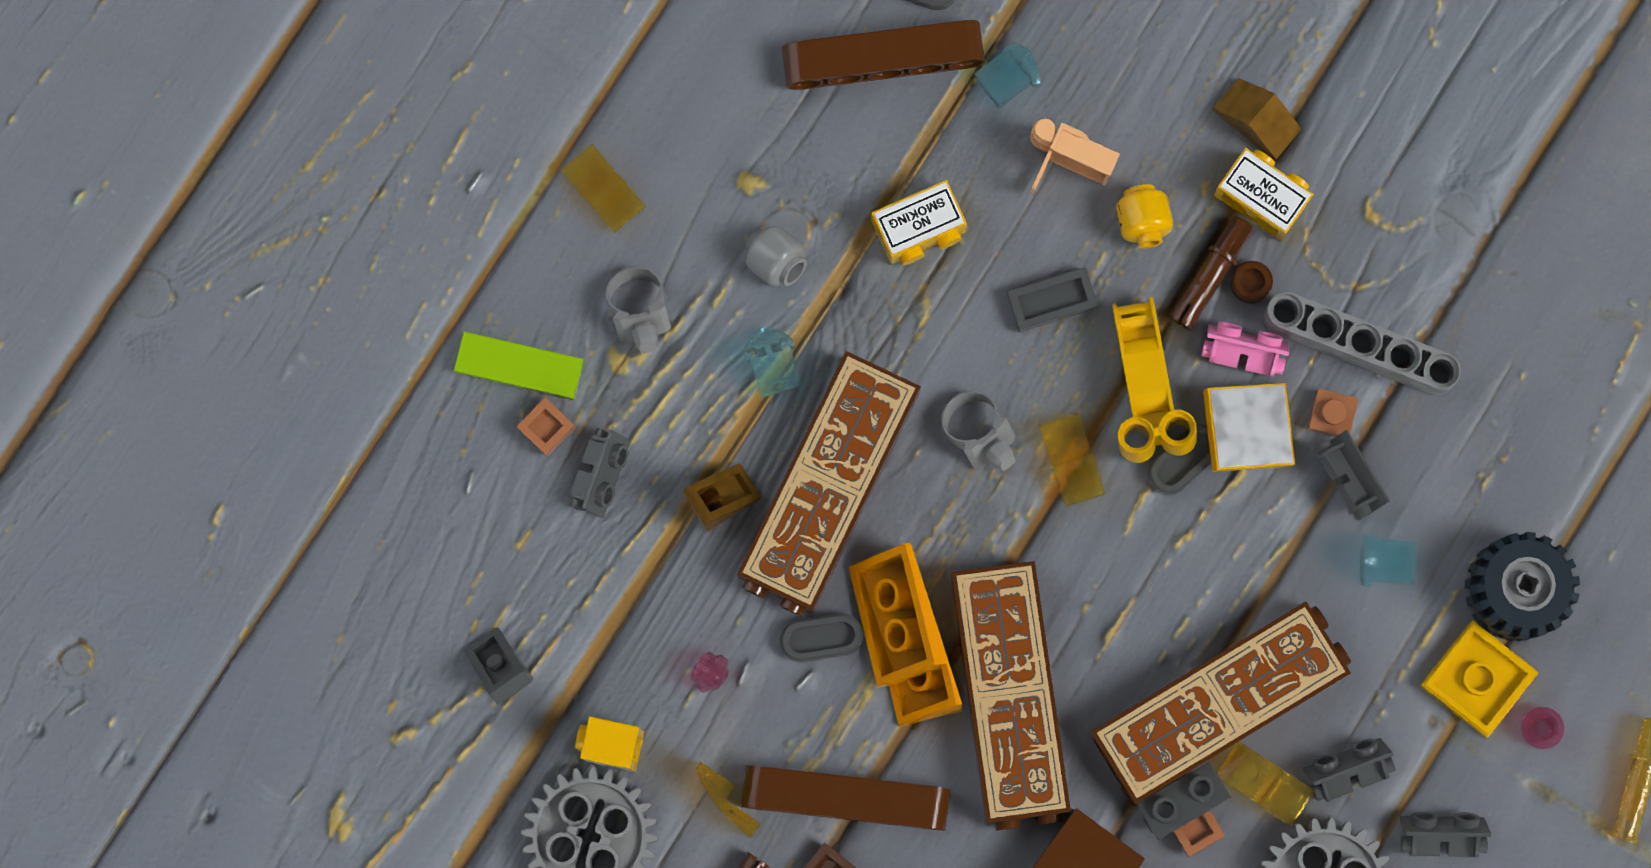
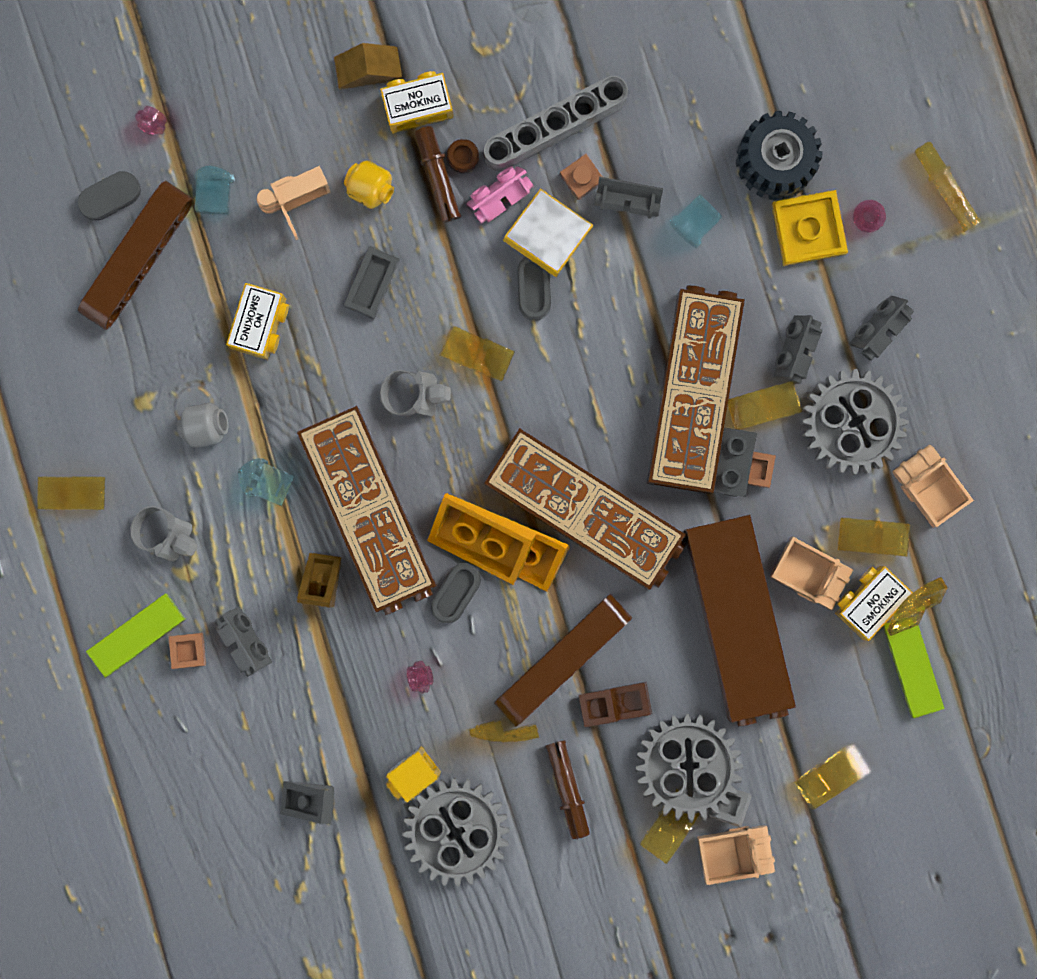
camera: 55 degrees left, 5 degrees up
yellow piece [1112,297,1197,463] -> none

